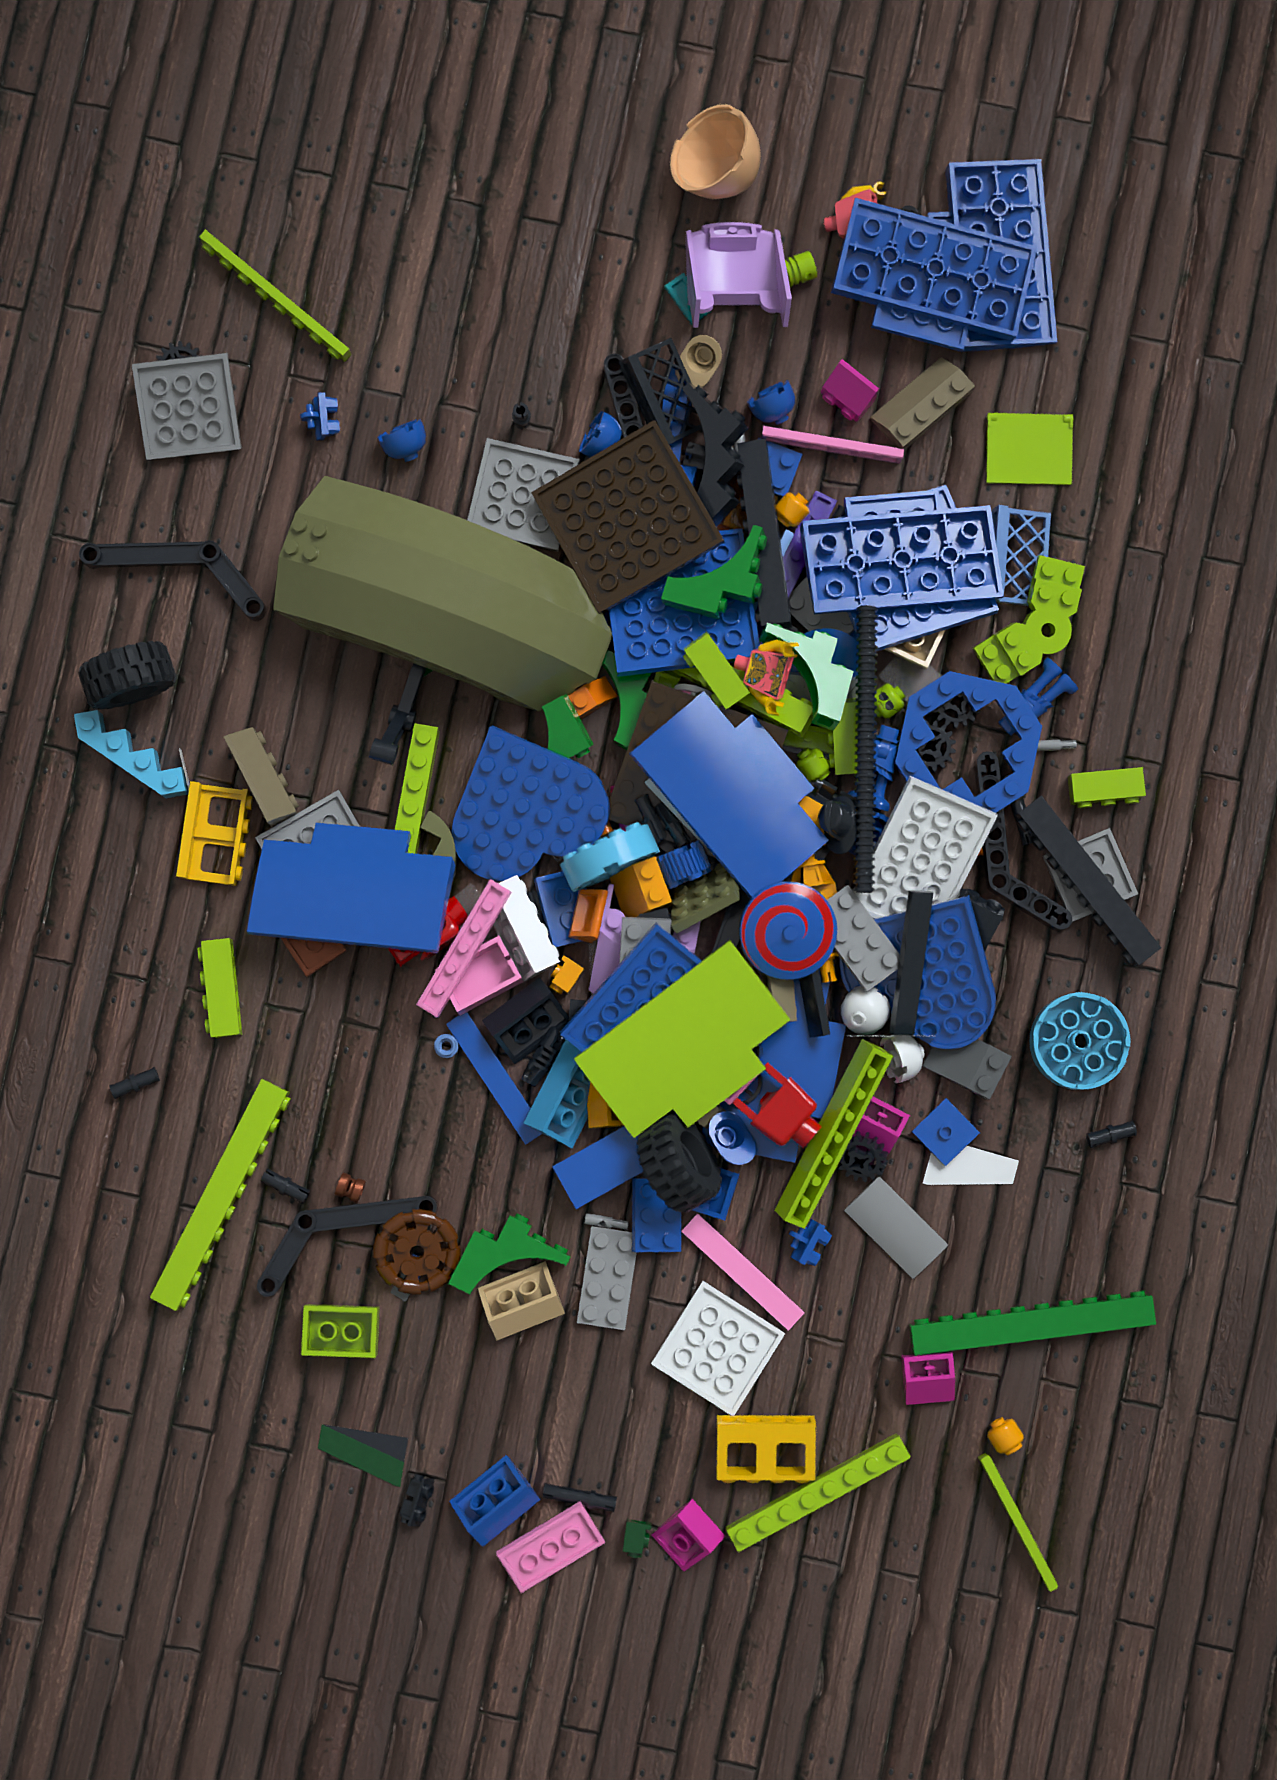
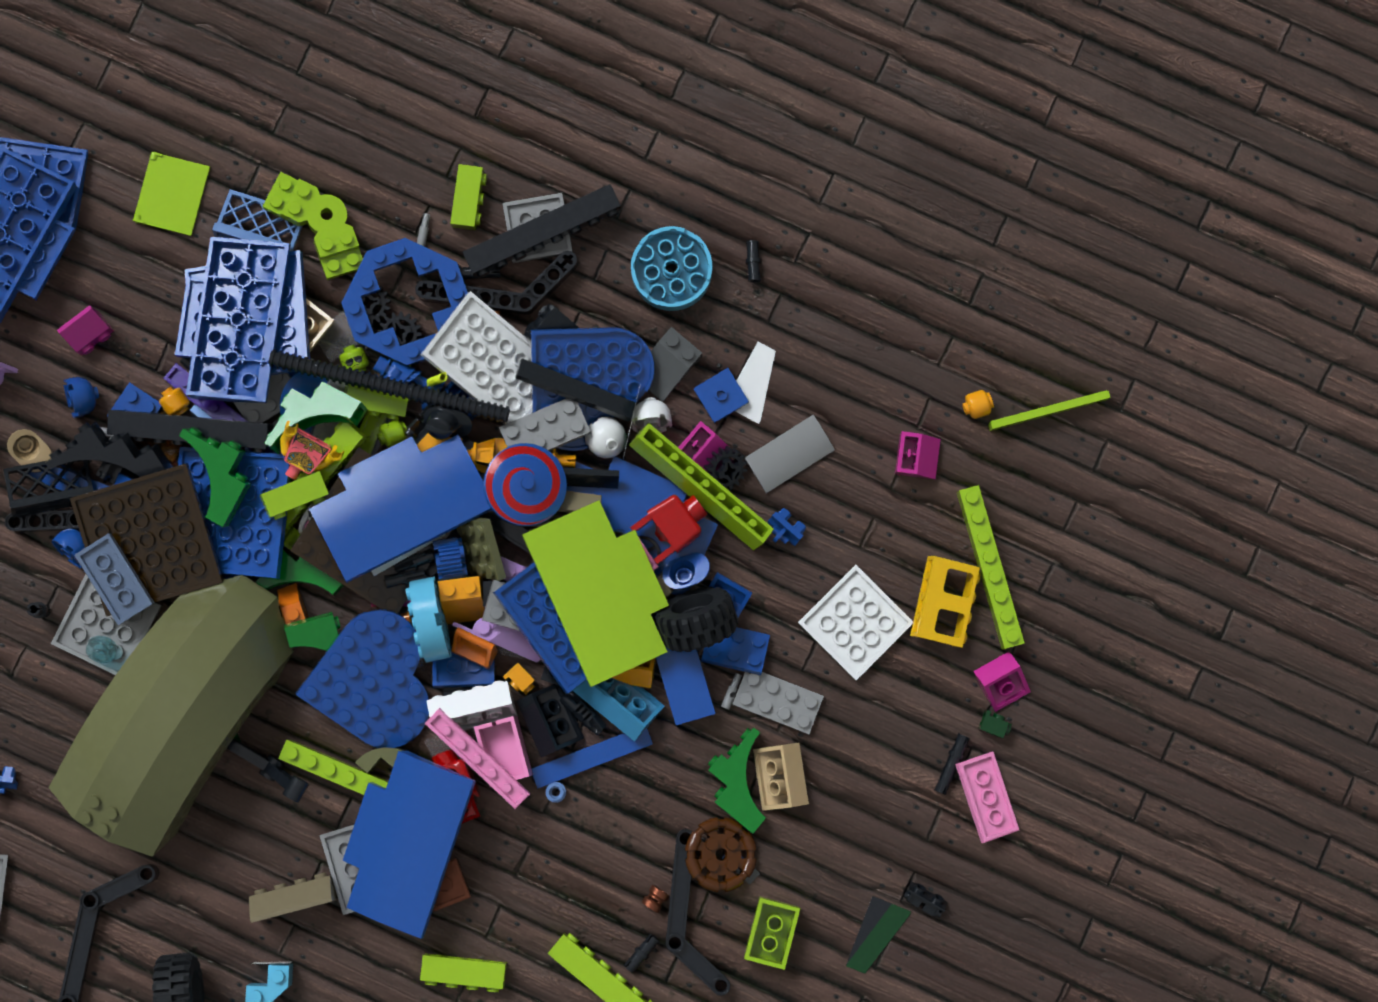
camera: 70 degrees left, 0 degrees up
yellow window [176,781,253,886] -> none
blue cylinder [377,419,426,462] -> none
blue slope [449,1455,540,1546] -> none
bright pink tile [681,1213,805,1331] -> none
bright pink tile [761,426,904,463] -> none
dark tan slope [870,357,975,450] -> none
green brick [909,1291,1156,1355] -> none
blue piece [998,658,1079,736] -> none
none -> sand blue plate [75,533,154,625]
none -> clear light blue plate [86,636,118,663]
none -> neon yellow piece [427,372,448,387]

